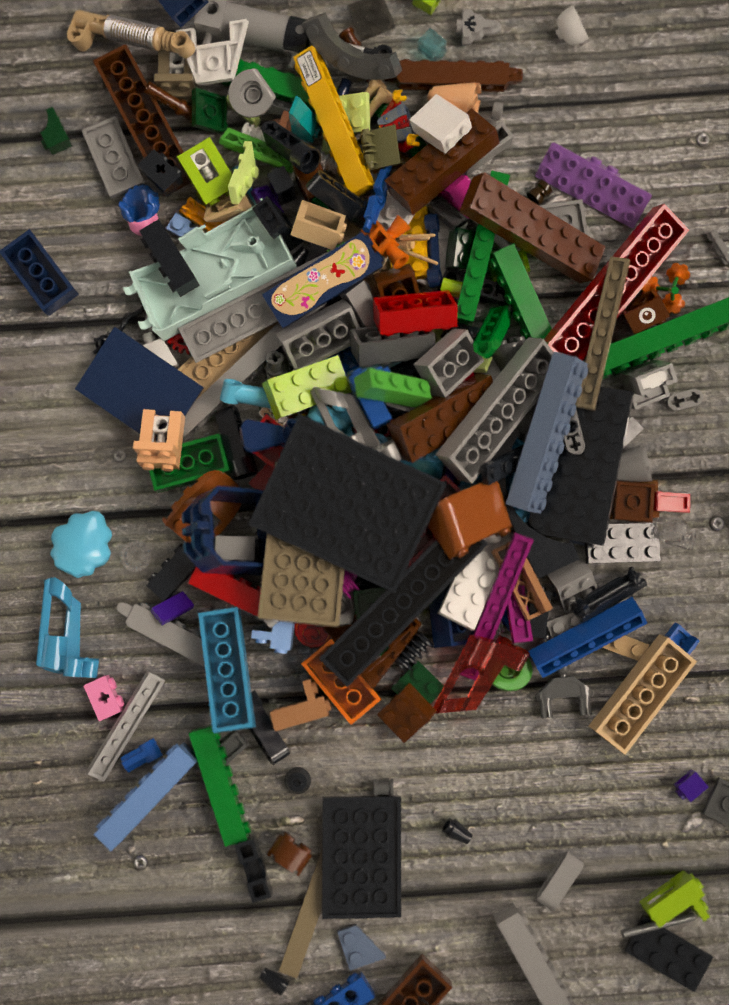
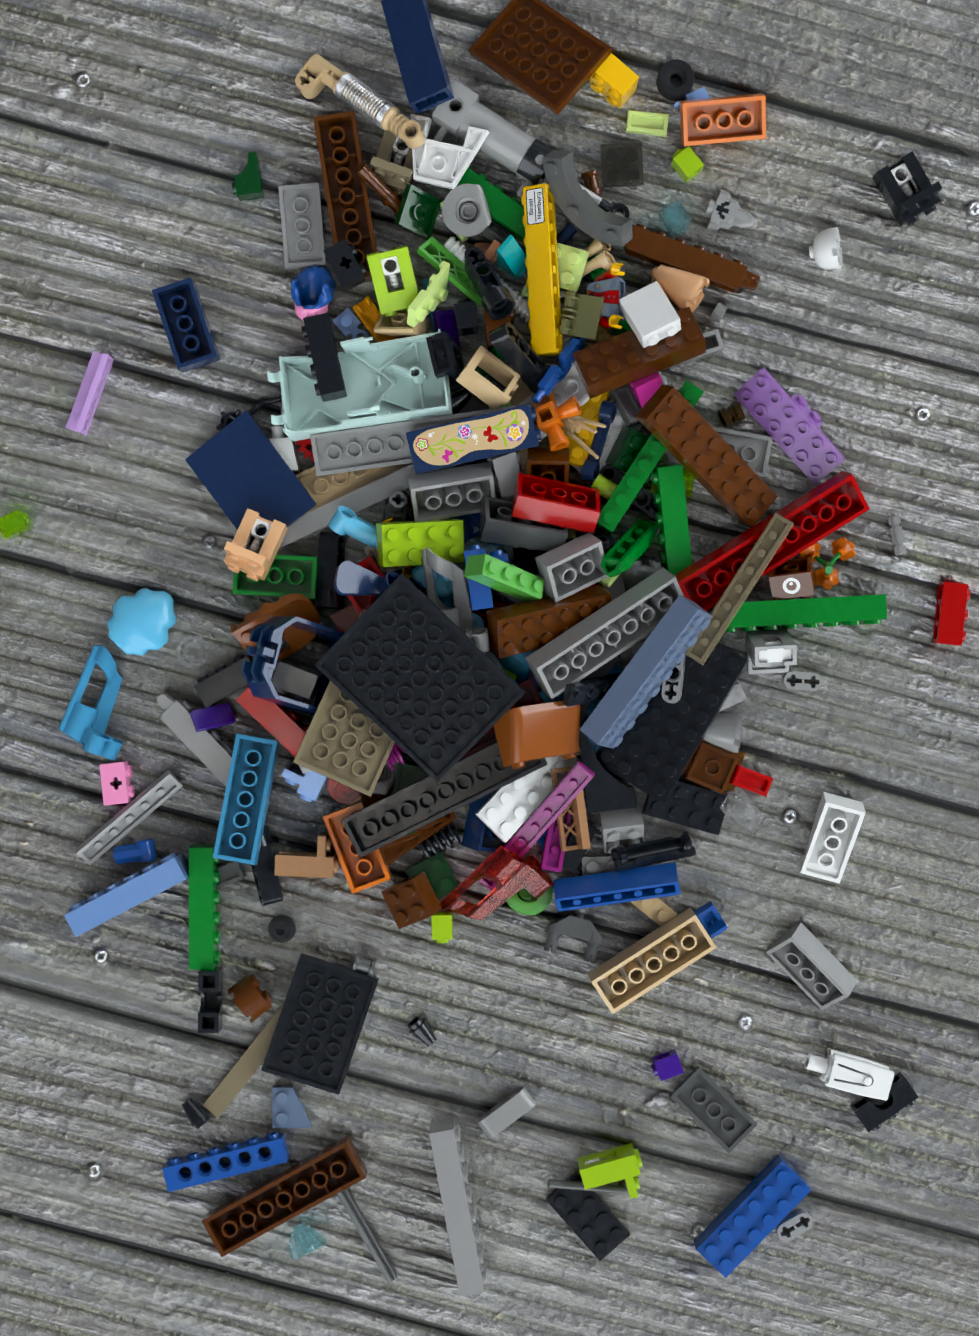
camera: 20 degrees right, 5 degrees up
none -> lime brick [431,912,453,943]

